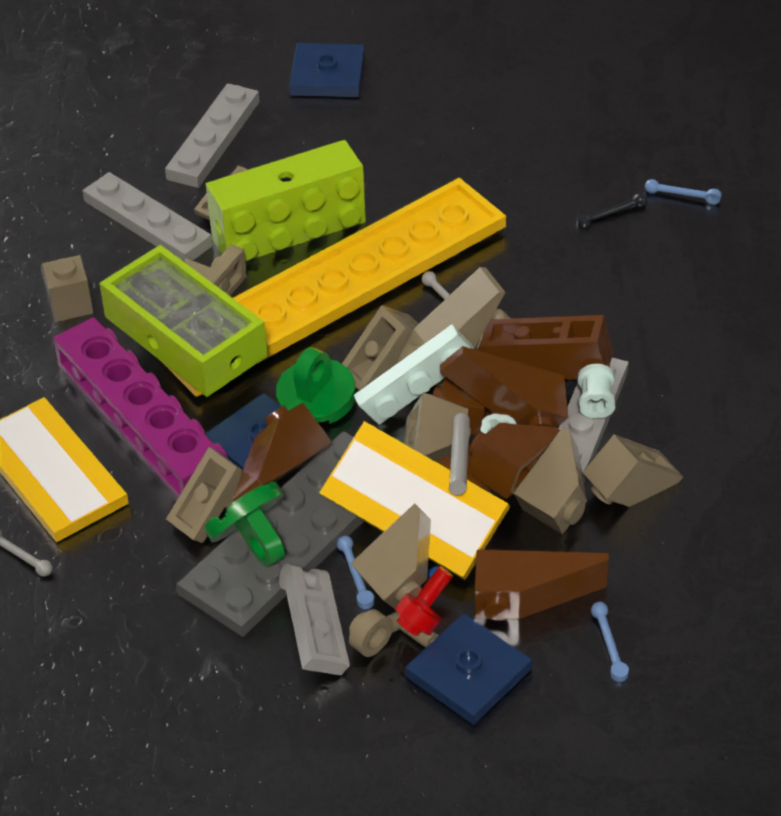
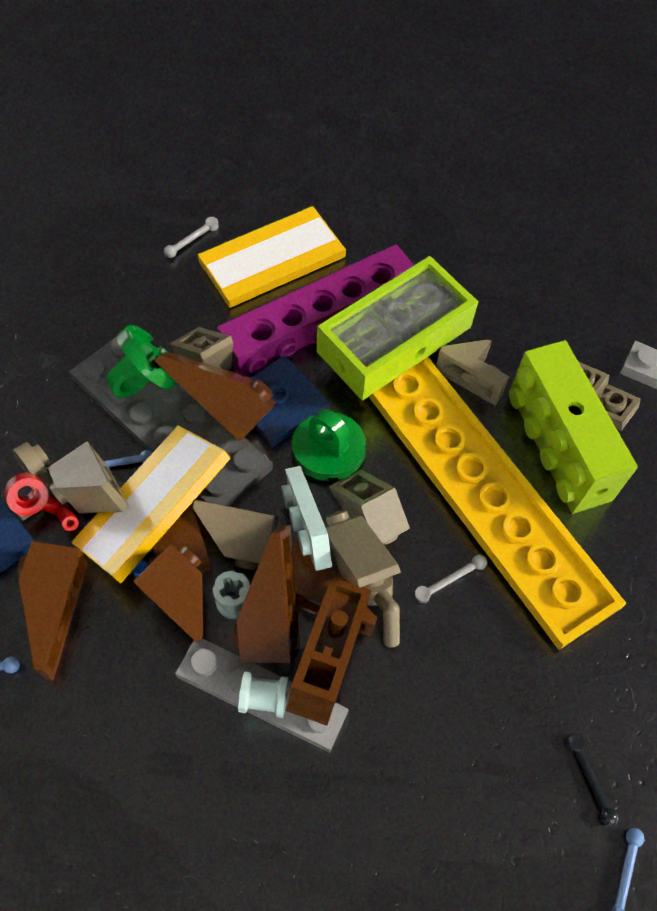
camera: 90 degrees right, 15 degrees up
dark tan slope [41,255,93,322] -> none
light grey plate [82,172,213,261] -> none
light grey plate [279,564,350,675] -> none
light grey bar [449,413,470,495] -> none
dark tan slope [513,427,587,534] -> none
dark tan slope [583,435,683,507] -> none

